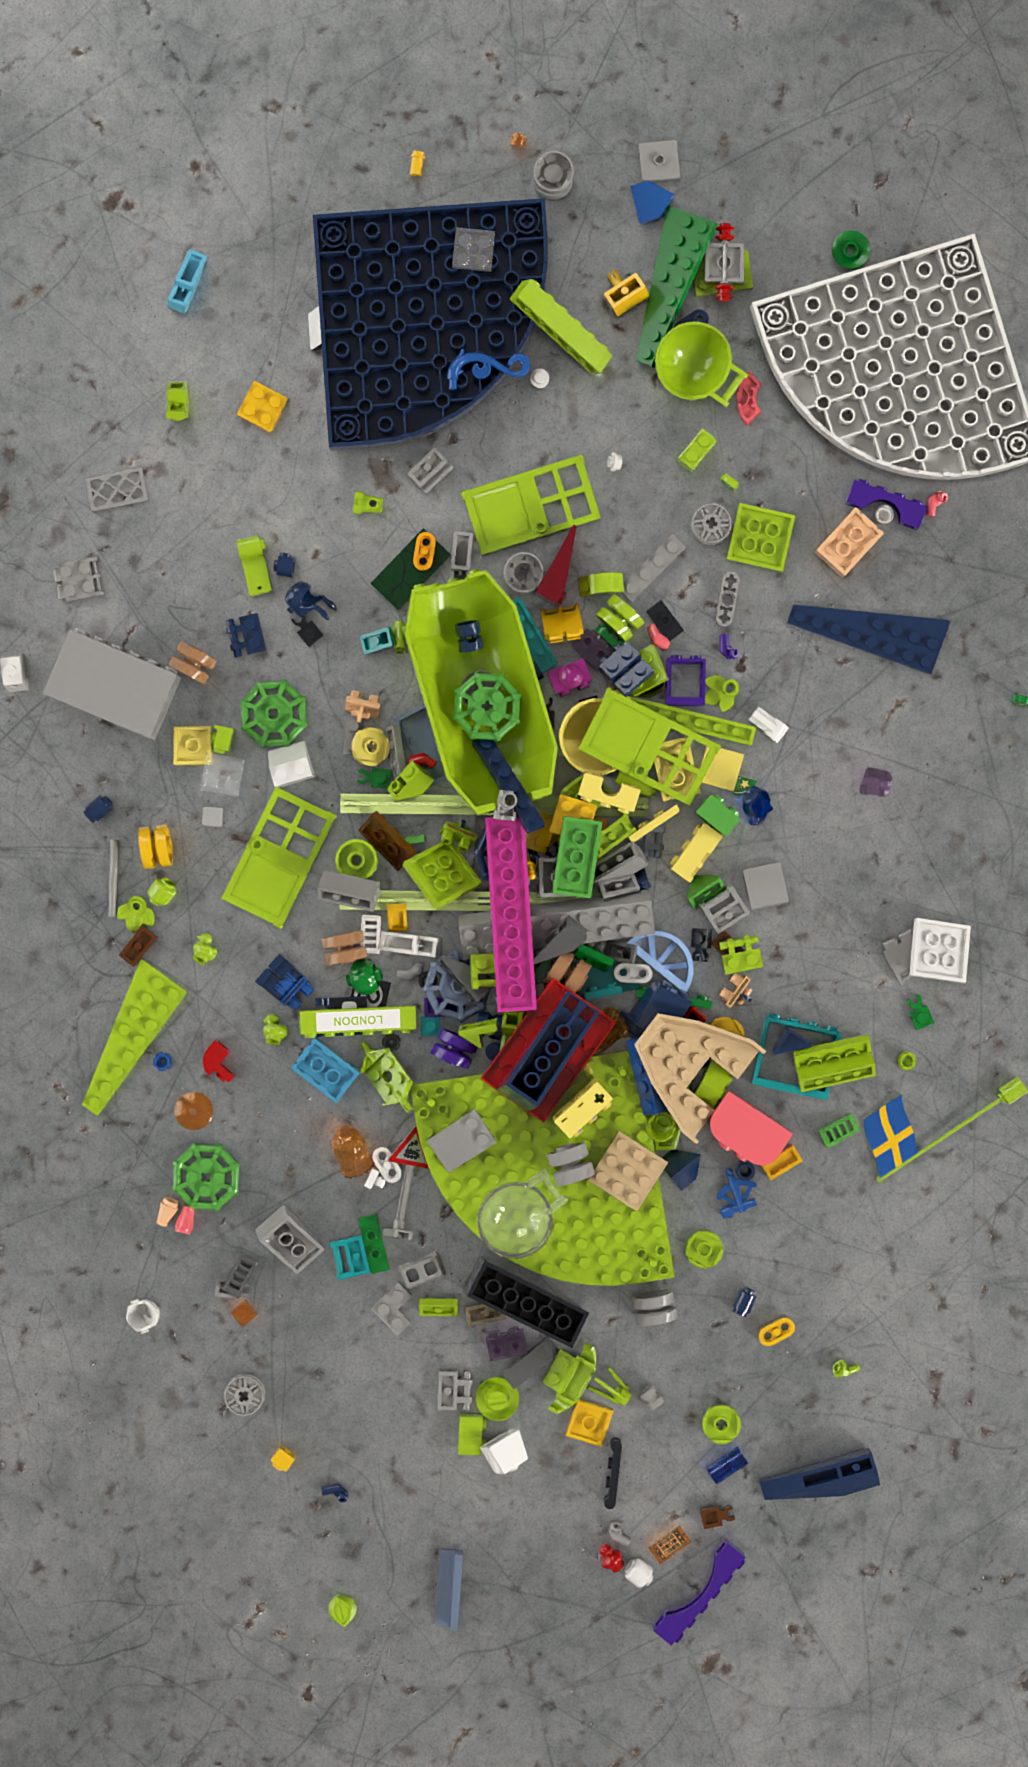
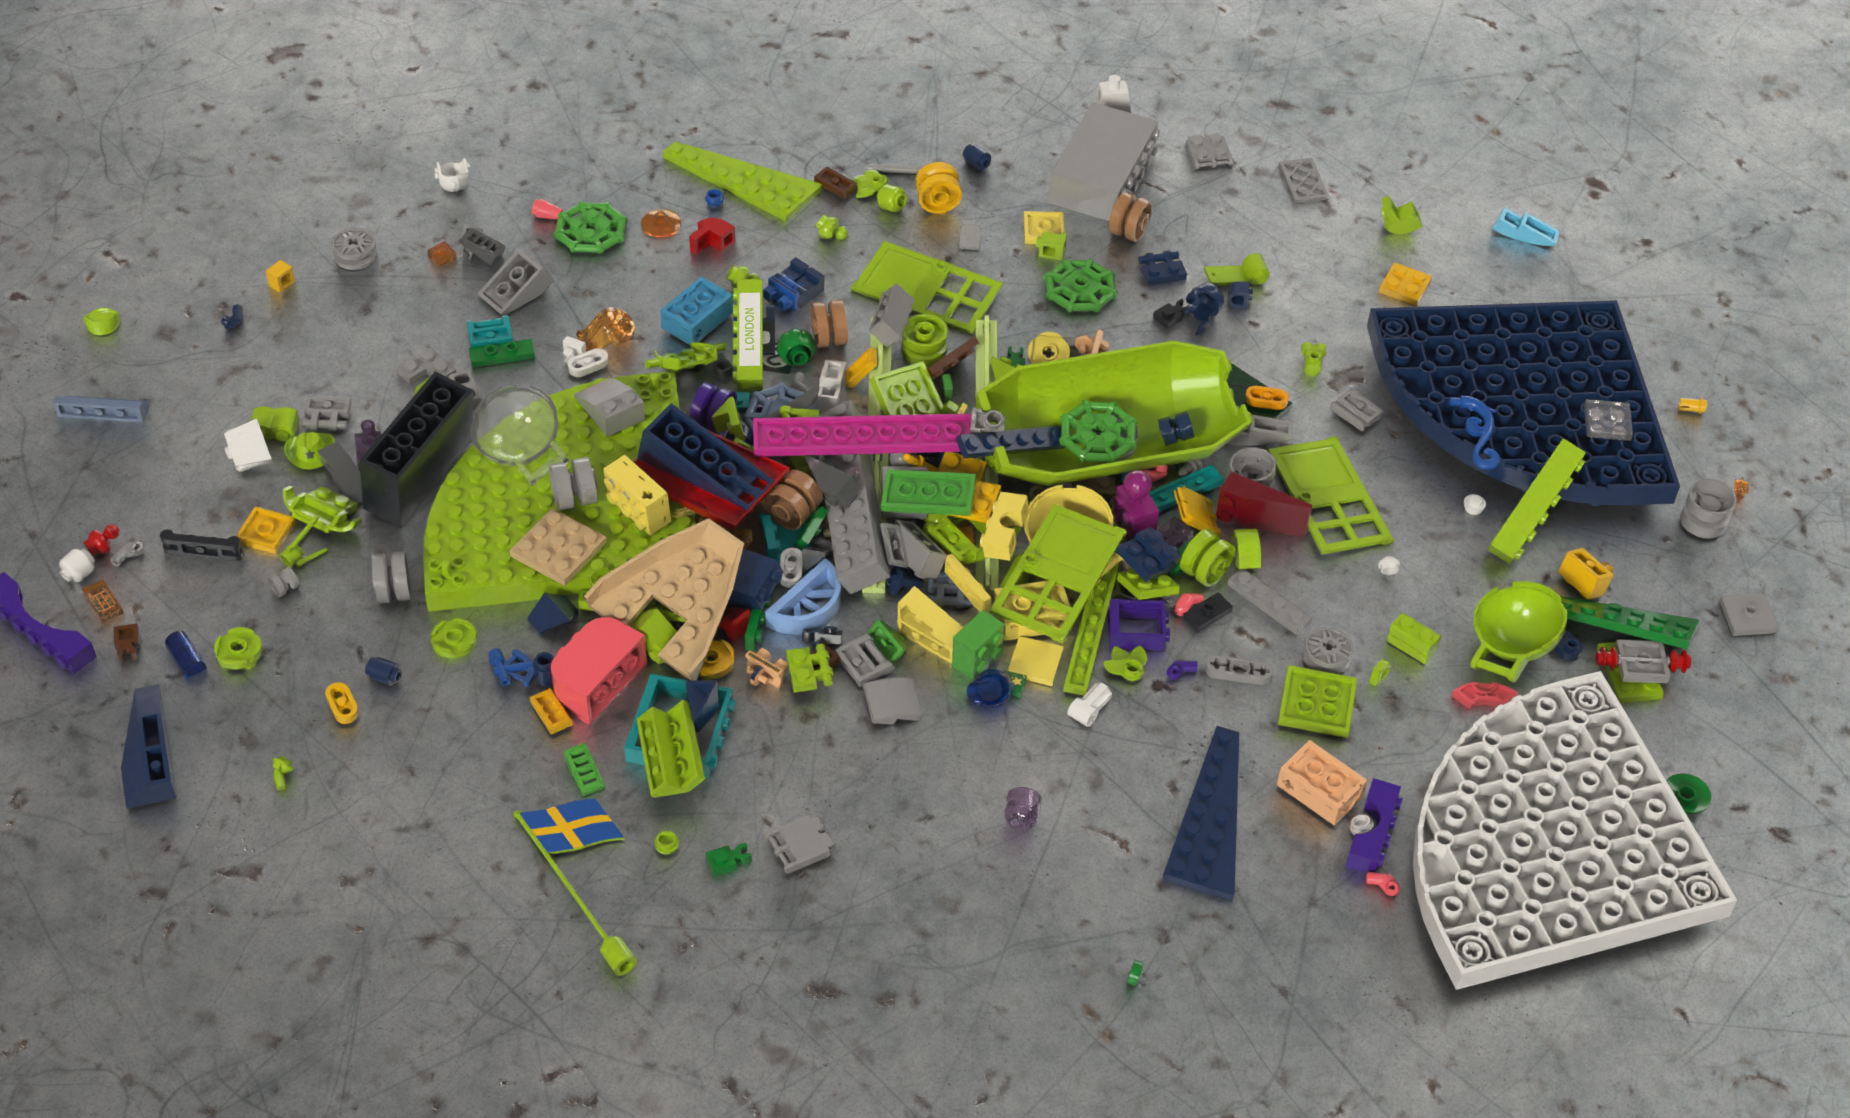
camera: 90 degrees right, 40 degrees down
light nougat cone [156,1196,179,1227] -> none
clear plate [200,752,245,797] -> none
white slope [268,740,315,788] -> none
white slope [361,914,382,954] -> none
light grey piece [382,1126,429,1240] -> none
blue slope [630,180,675,224] -> none
white plate [909,918,971,983] -> none

